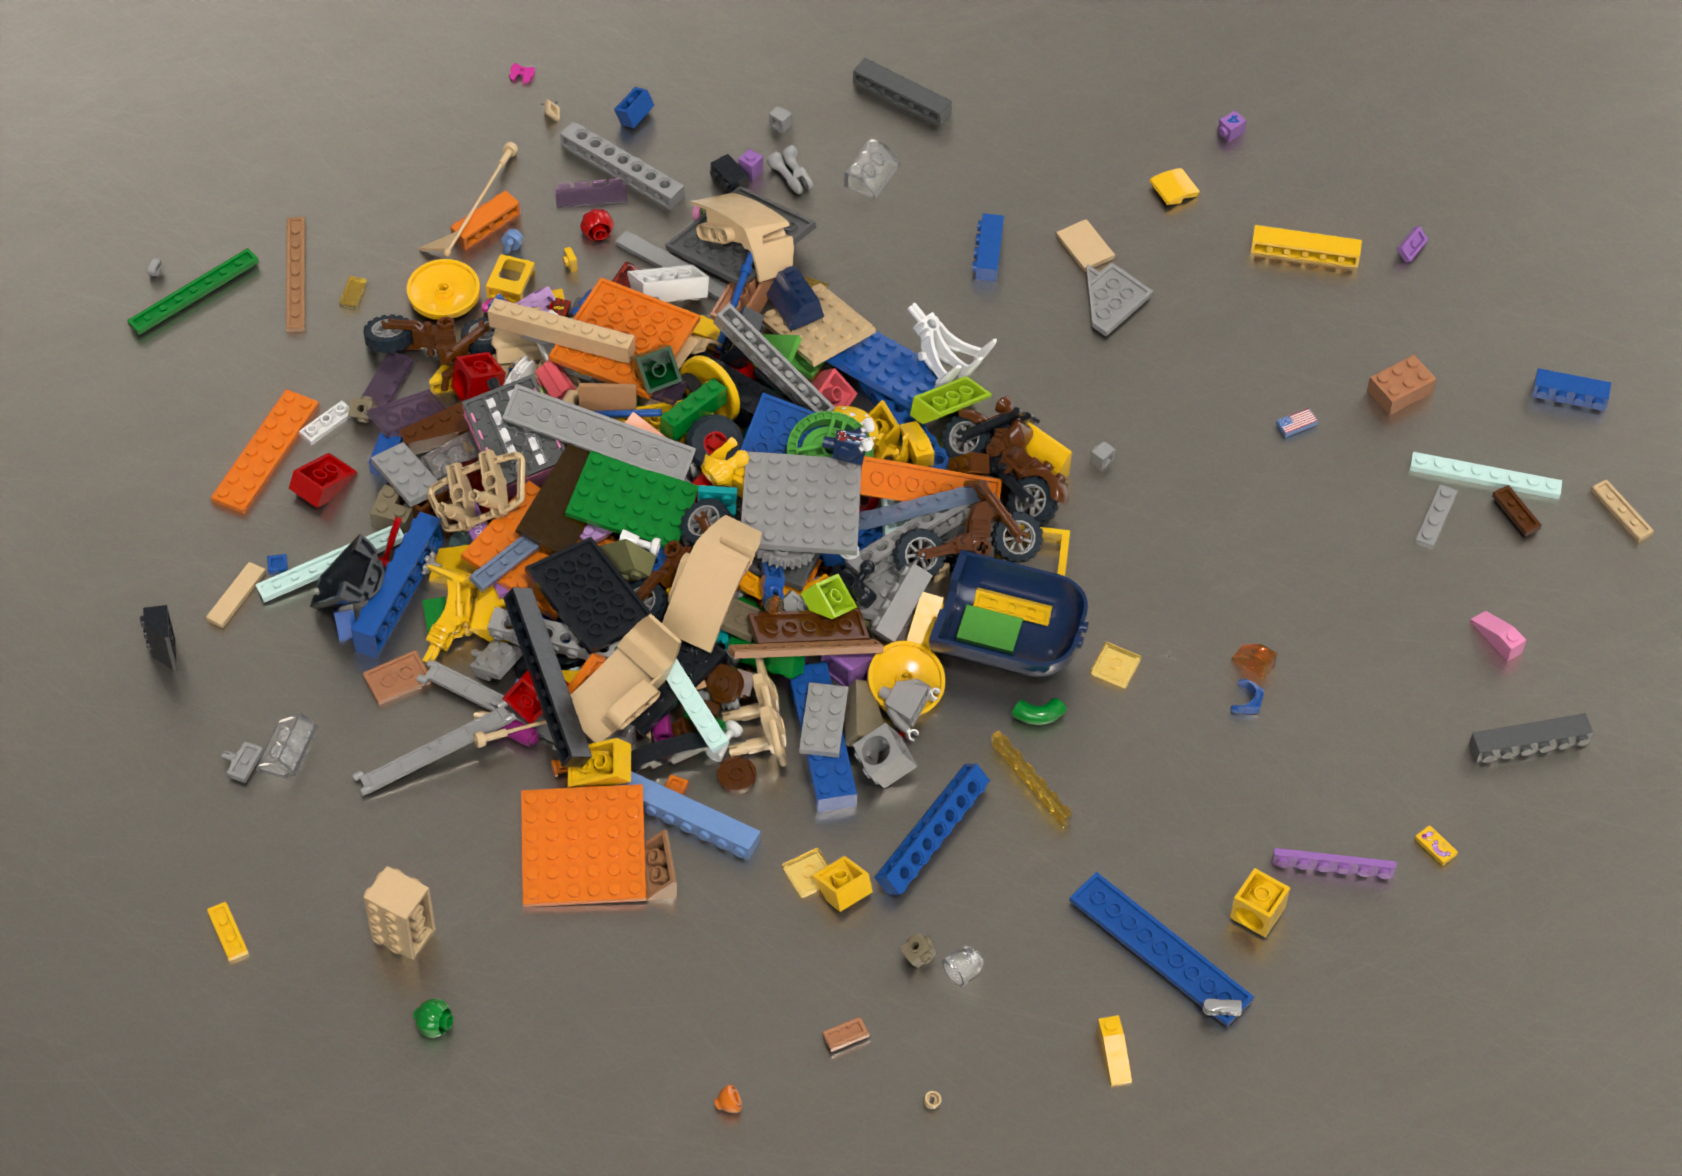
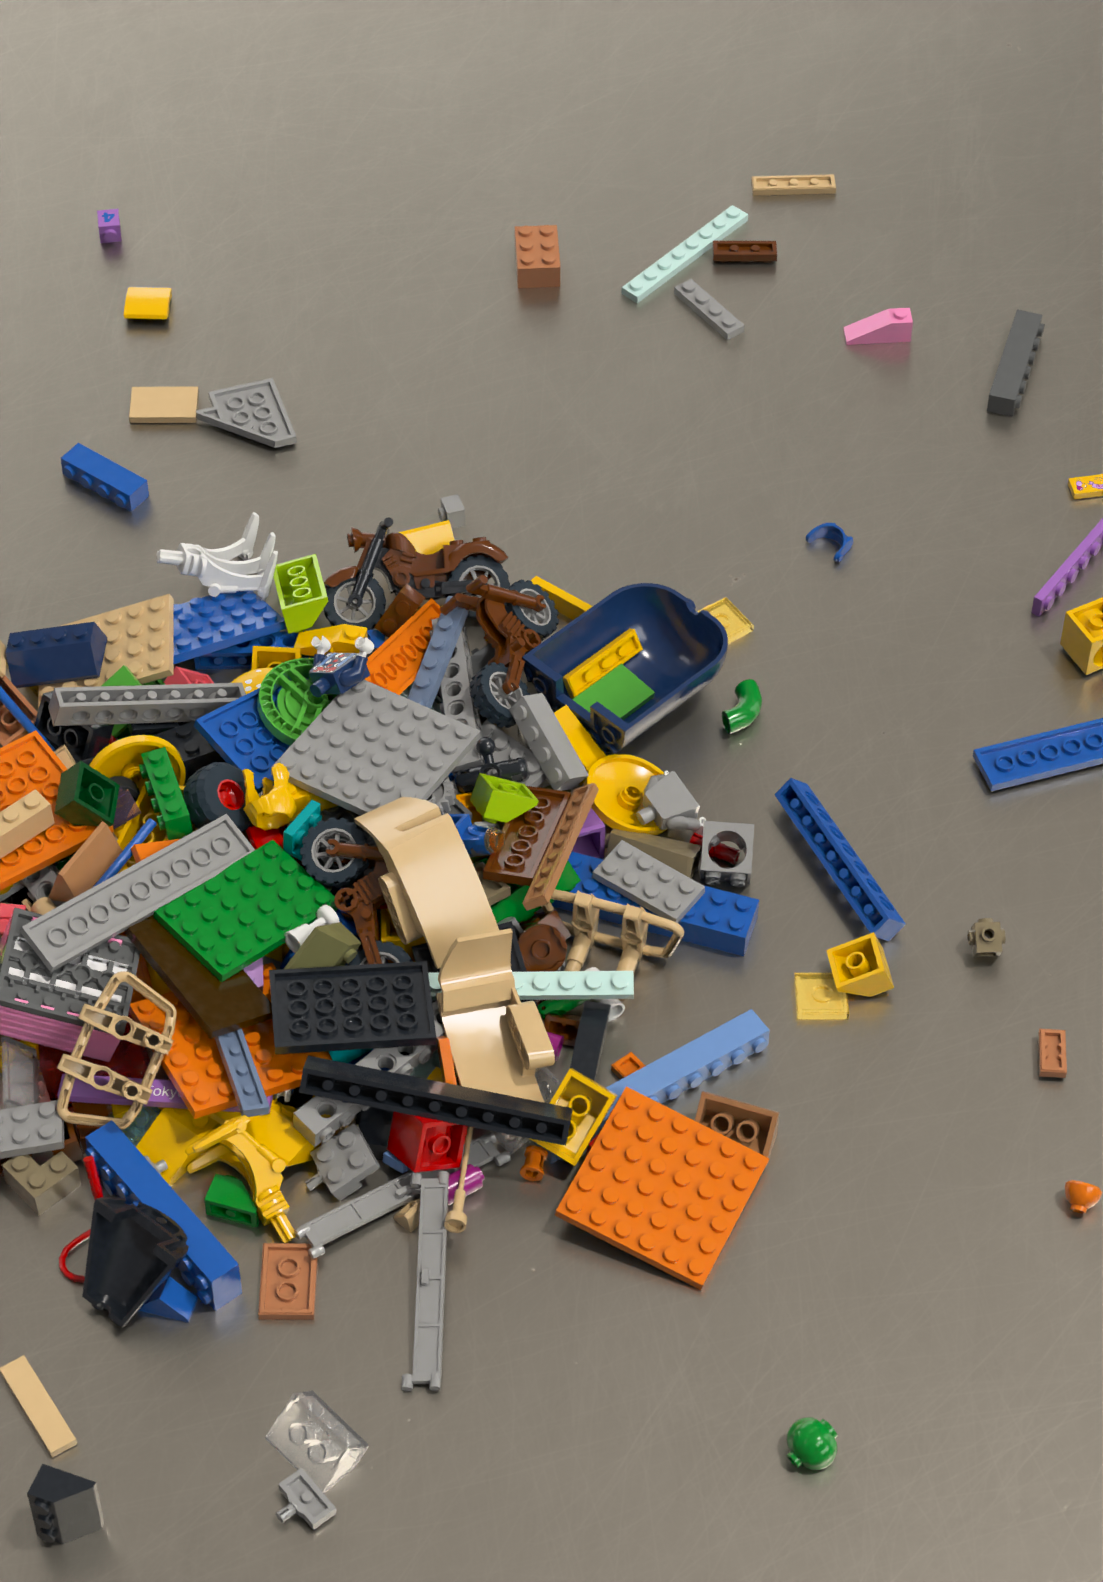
camera: 60 degrees left, 5 degrees down
light aqua plate [255,525,404,603] -> none
blue tile [267,554,288,575] -> none
tan brick [363,866,436,960] -> none
reddish brown tile [717,756,757,794] -> none
clear piece [942,946,984,987] -> none
clear yellow plate [991,731,1072,828] -> none
clear orange slope [1232,644,1278,679] -> none
yellow brick [1251,225,1362,268] -> none
tile [1276,408,1318,438] -> none
medium lavender plate [1396,226,1429,263] -> none
blue brick [1532,368,1611,411] -> none

